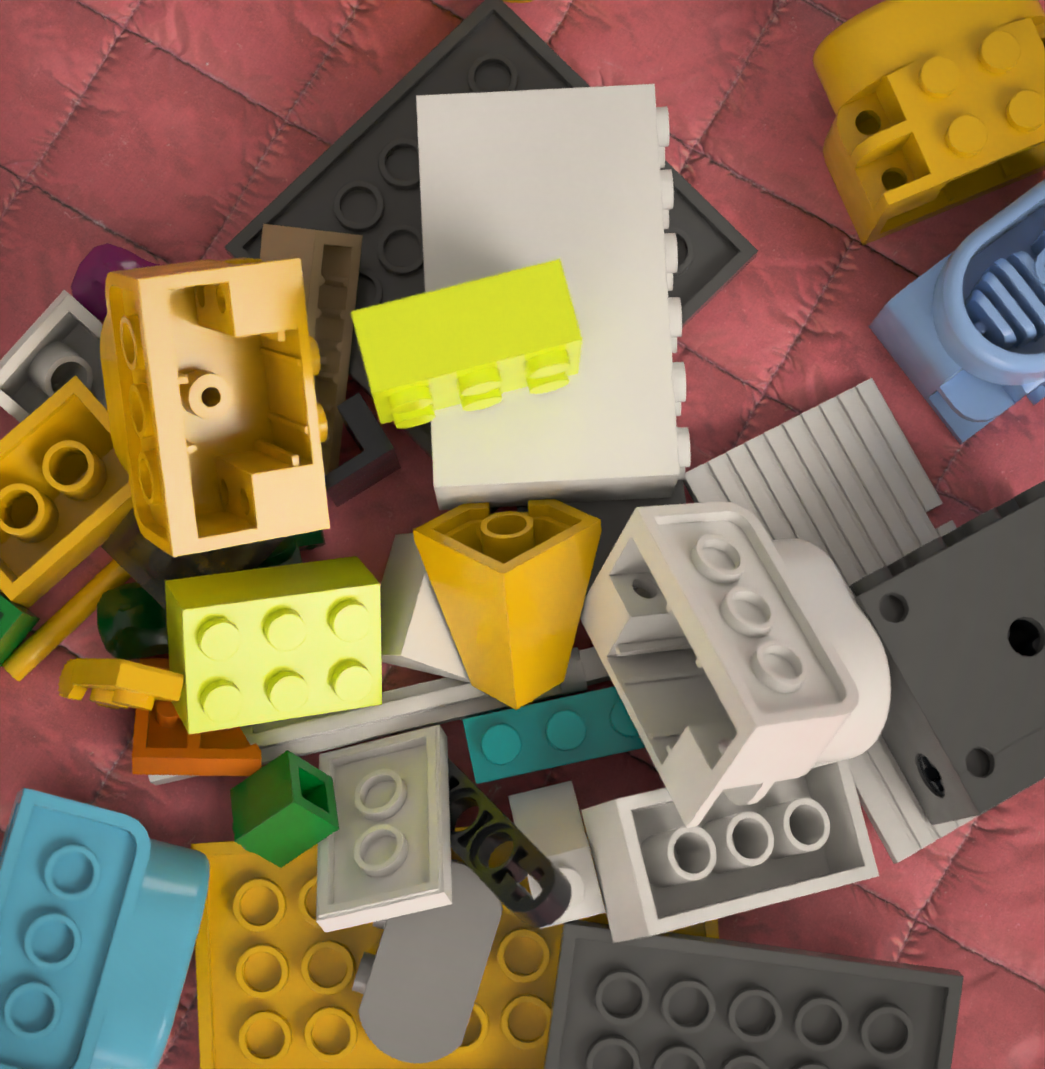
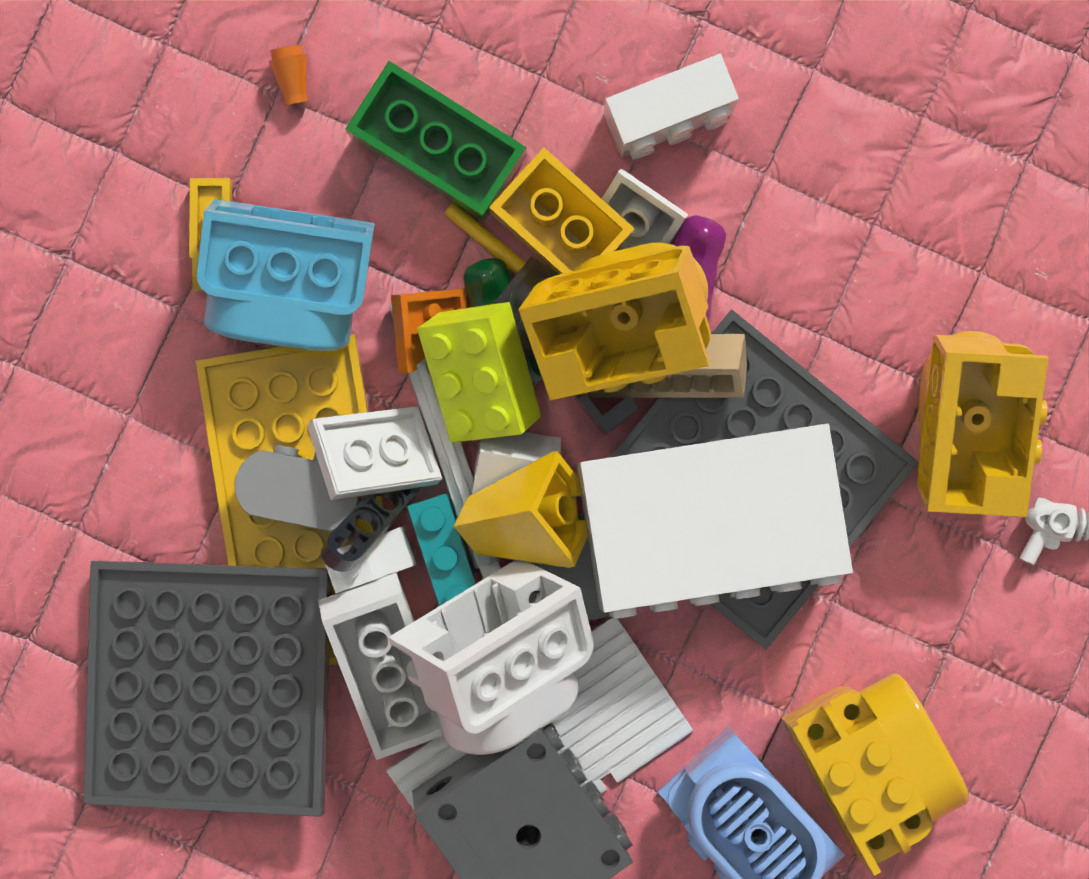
camera: 90 degrees right, 5 degrees up
yellow hinge [58,658,184,711] -> none
green brick [230,750,339,868] -> none
neon yellow brick [351,259,582,428] -> none

